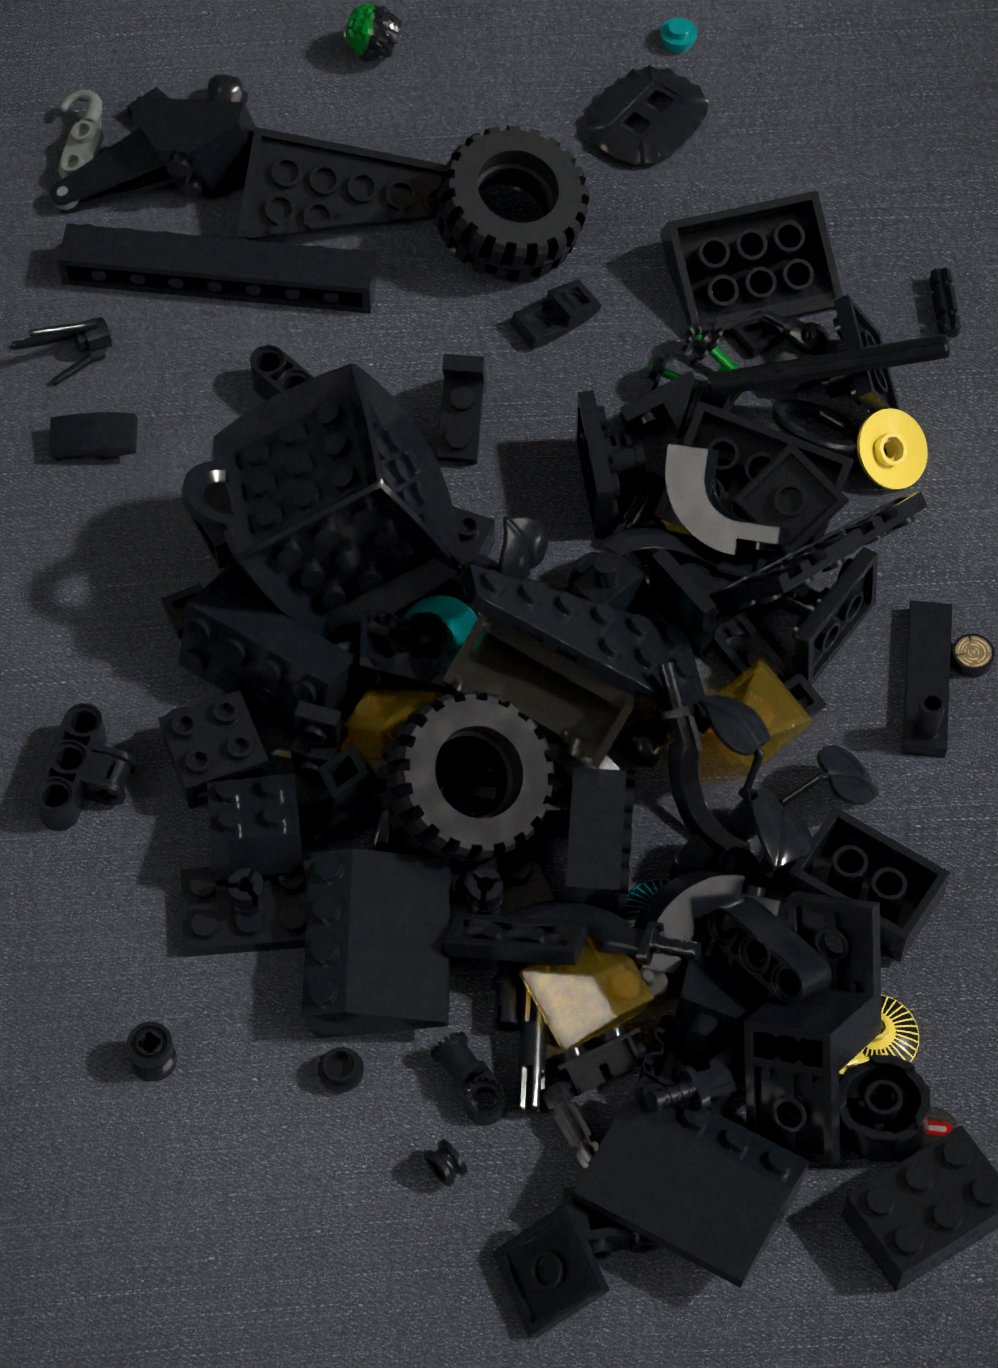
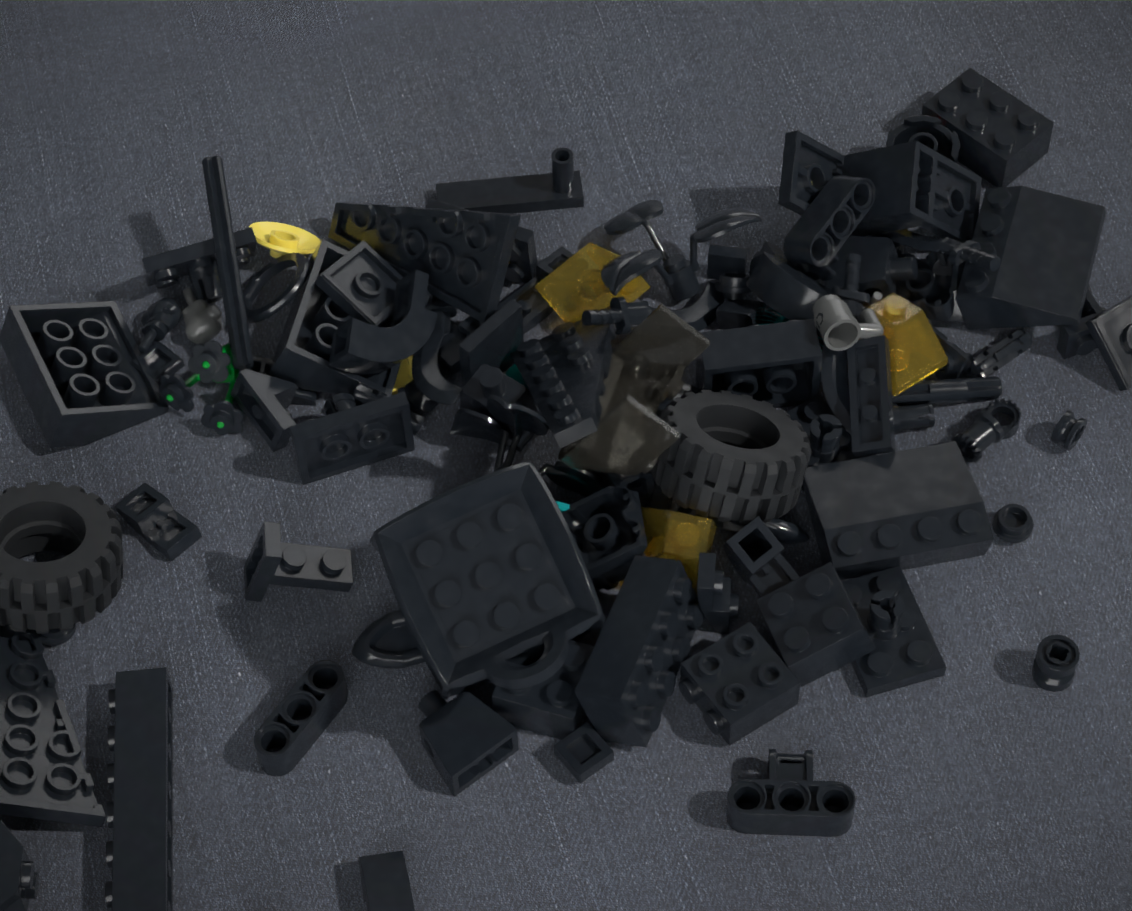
camera: 100 degrees left, 5 degrees down
black brick [784,806,951,963] -> none
black axle [929,267,961,338] -> none
tile [950,634,995,677] -> none
none -> dark grey piece [813,294,884,351]

